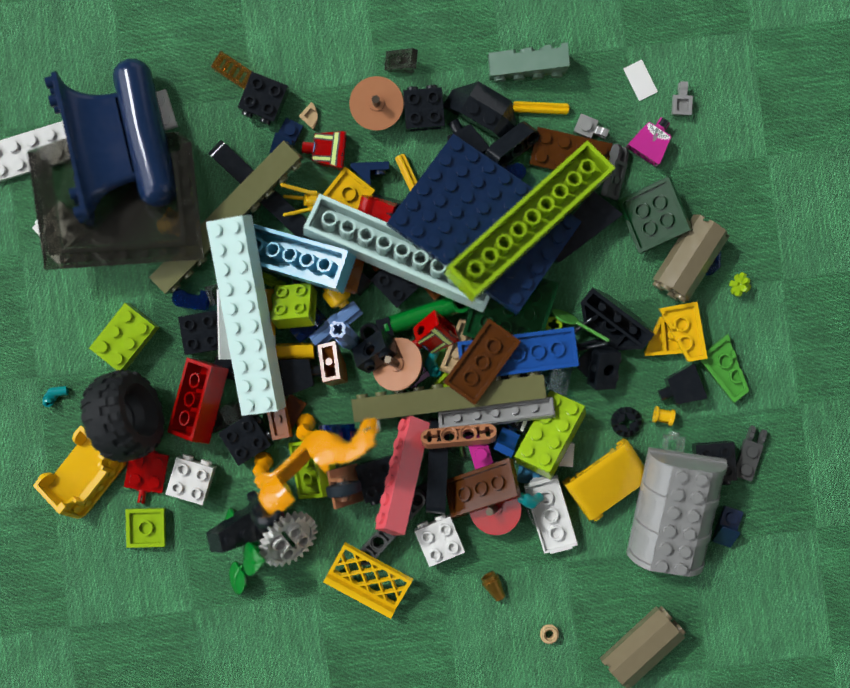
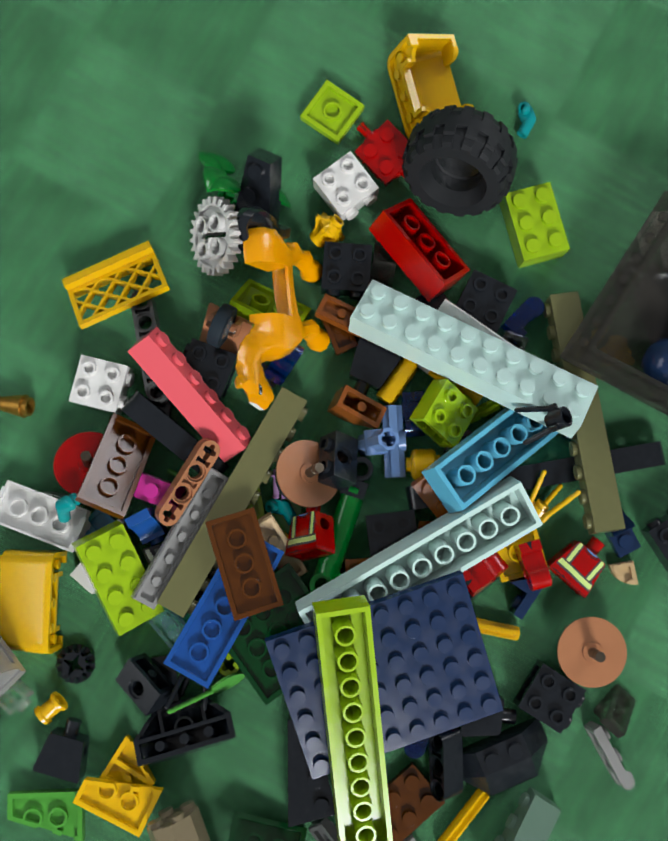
camera: 125 degrees right, 5 degrees down
none -> yellow rock [309,212,345,248]
none -> black plant [514,403,573,445]
none -> red leg [515,539,552,591]
none -> light grey hinge [584,721,635,791]

